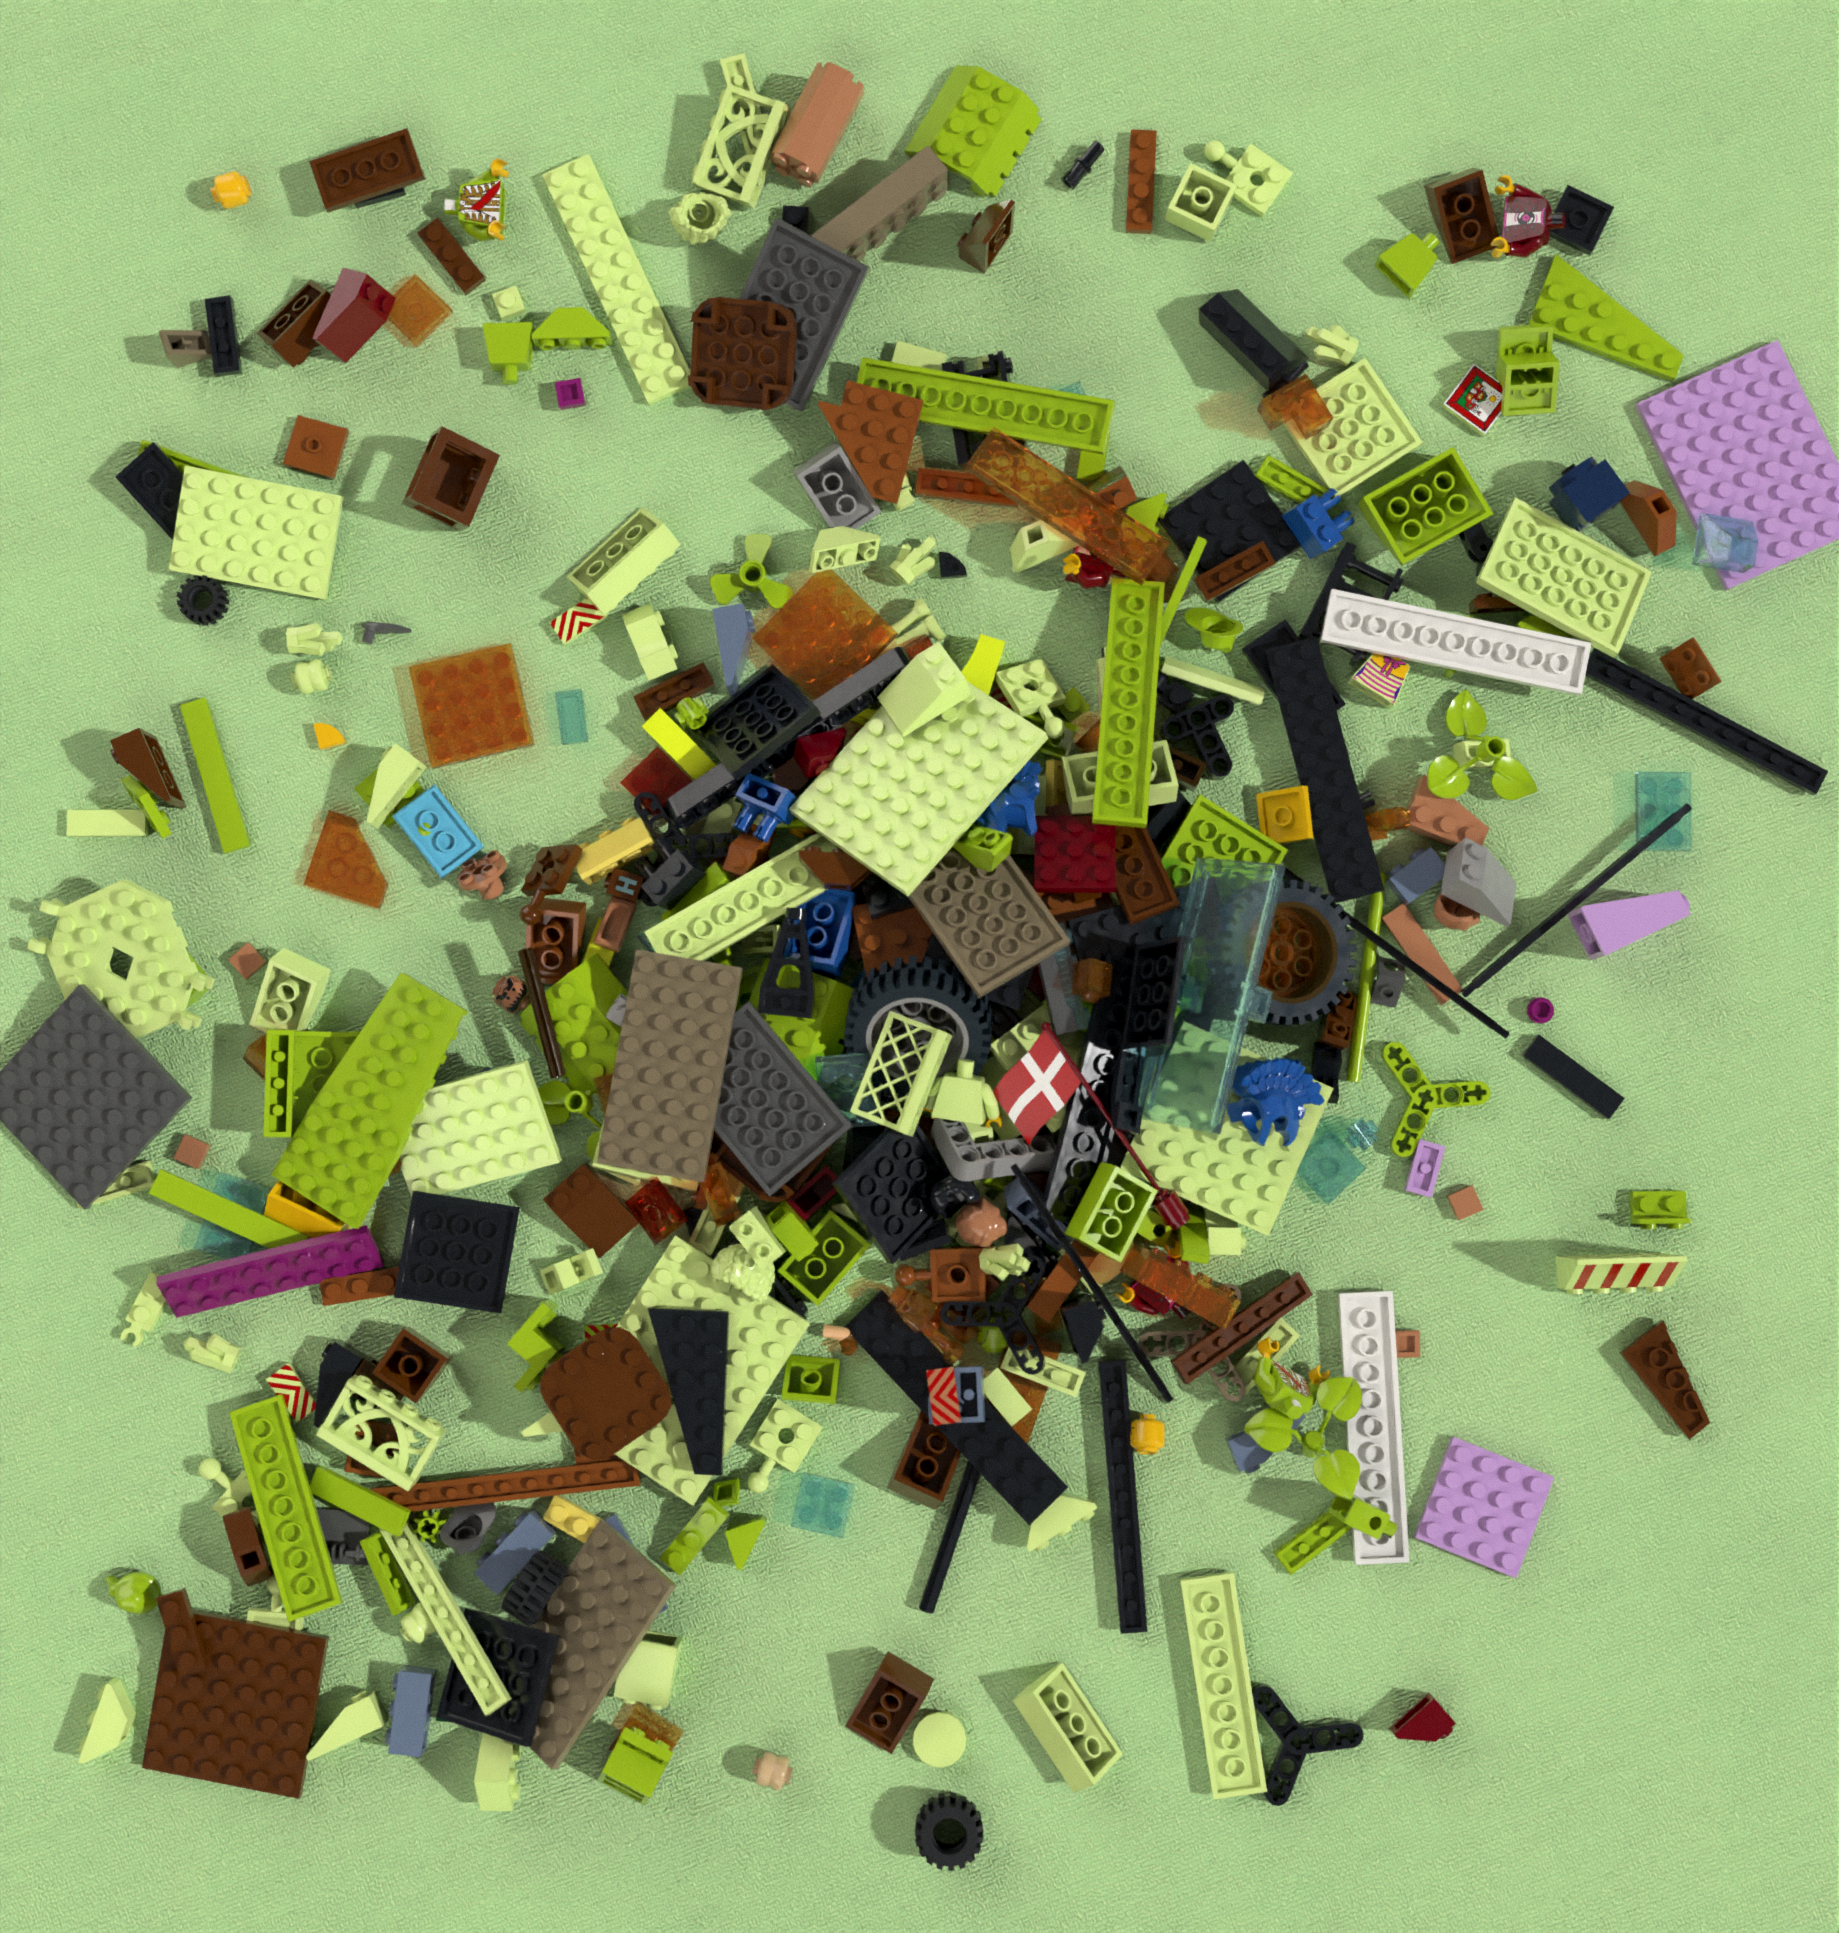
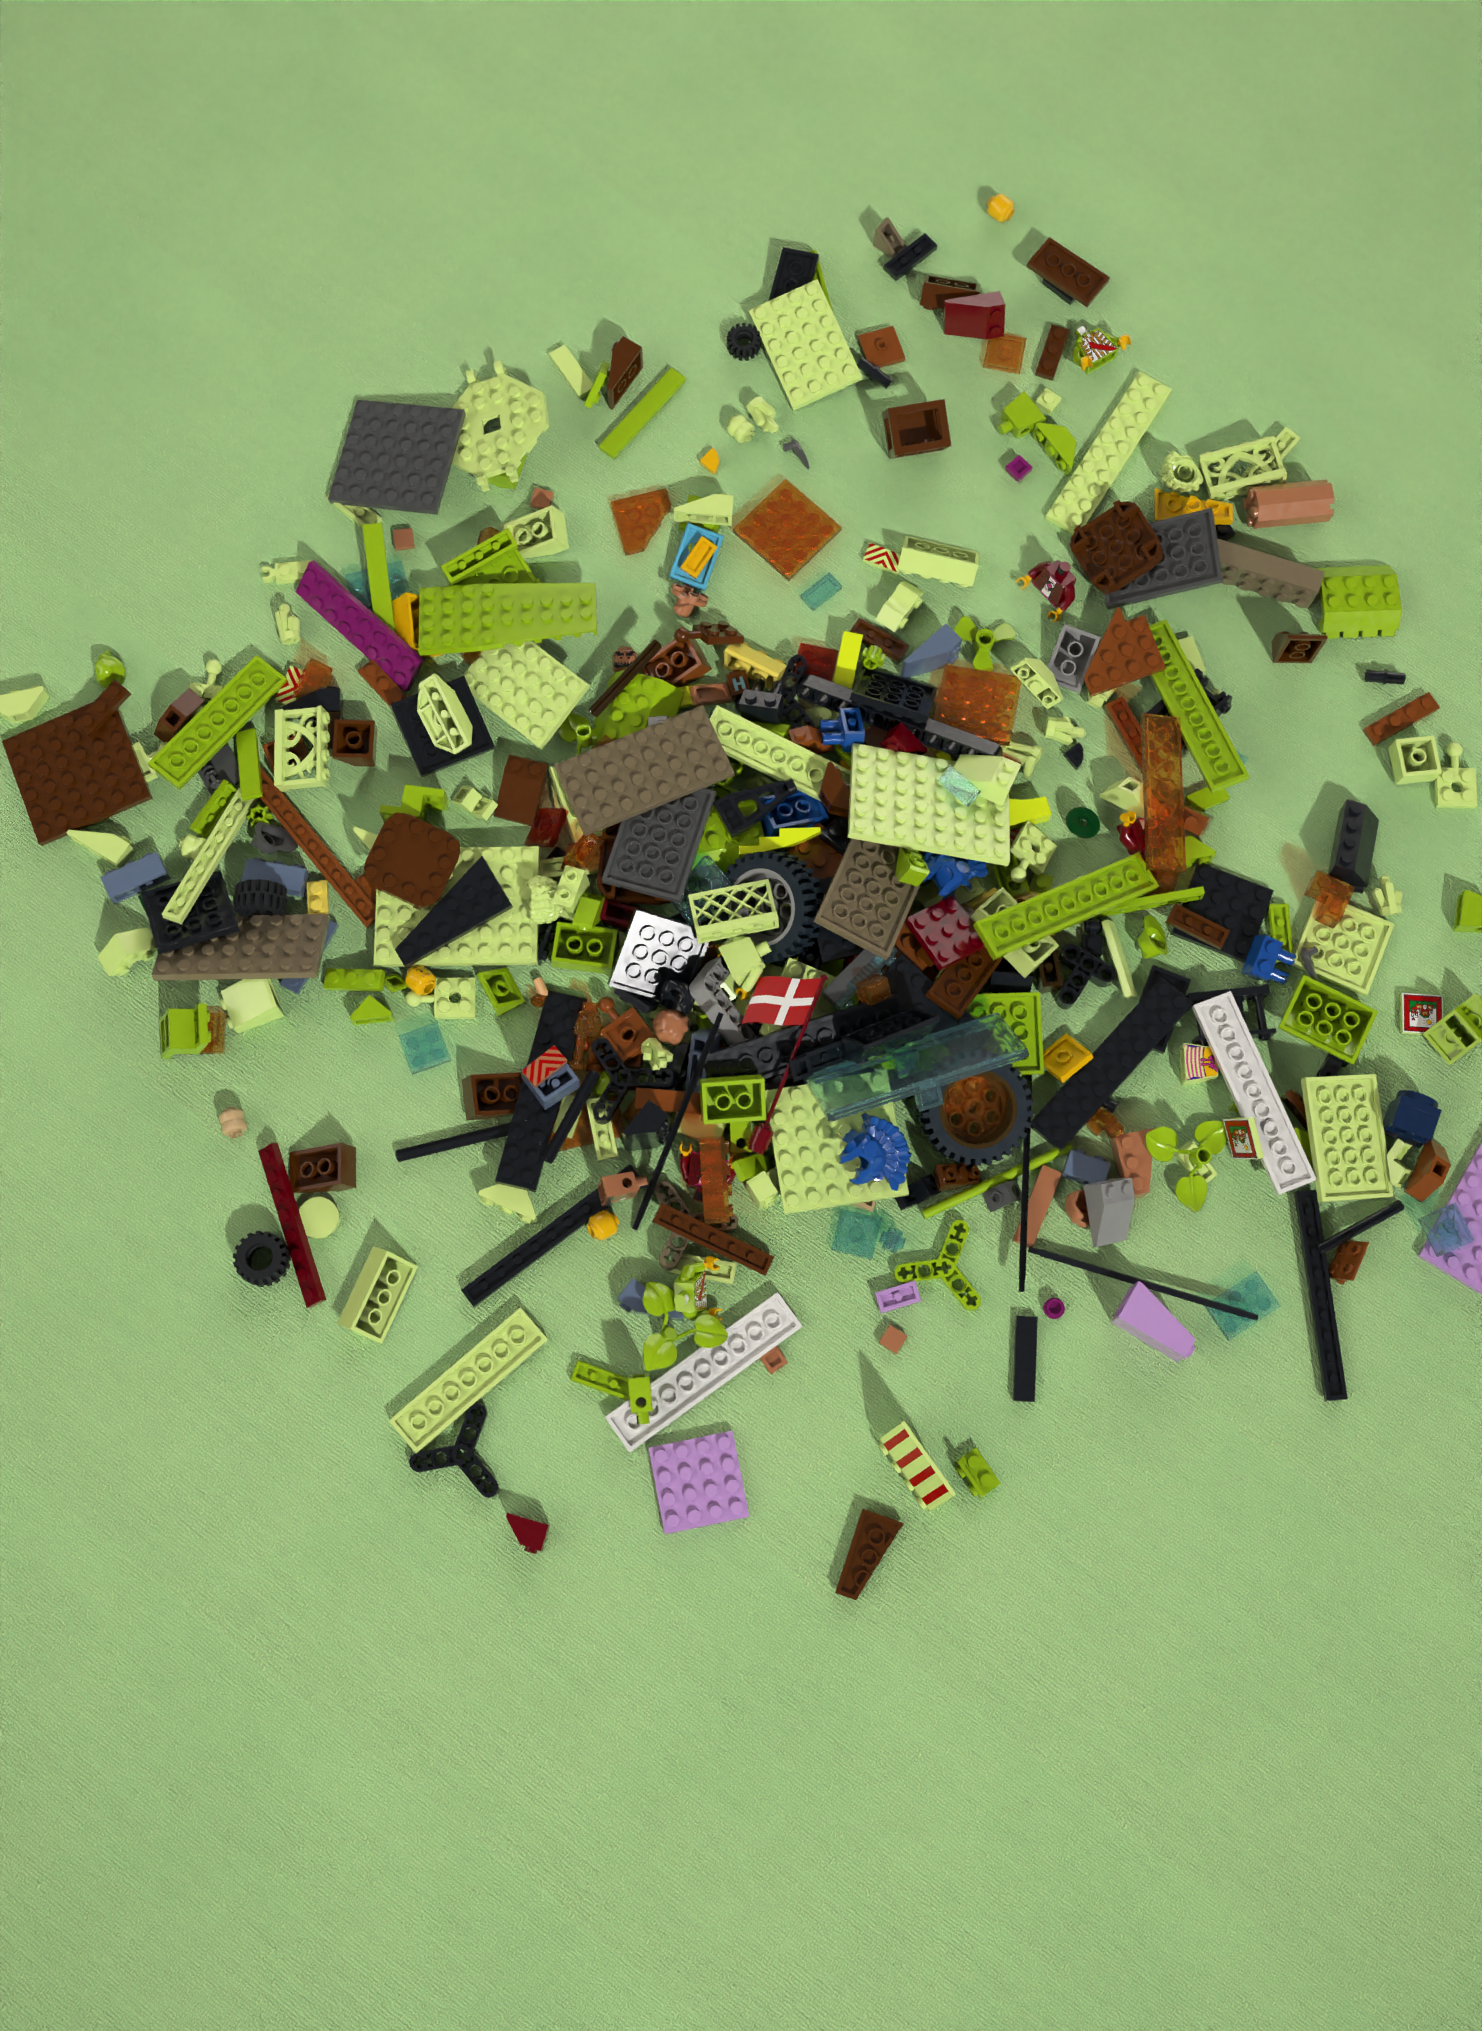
camera: 50 degrees right, 10 degrees down
none -> dark red plate [258,1143,326,1308]
none -> clear orange slope [292,658,333,698]
none -> yellow head [405,965,436,995]
none -> yellowish green wedge [417,674,473,754]
none -> black axle [542,1070,600,1164]
none -> nougat torso [597,1171,648,1206]
none -> yellow tile [680,536,718,579]
none -> neon yellow slope [739,827,821,856]
none -> black pin [857,357,893,389]
none -> clear light blue tile [937,765,981,807]
none -> dark red torso [1016,560,1076,622]
none -> dark green piece [1066,807,1100,838]
none -> yellow wing [1154,488,1233,525]
none -> tile [1223,1117,1264,1159]
none -> dark grey bar [1301,946,1318,981]
none -> black axle [1316,1200,1404,1254]
none -> yellowish green slope [1386,1138,1414,1188]

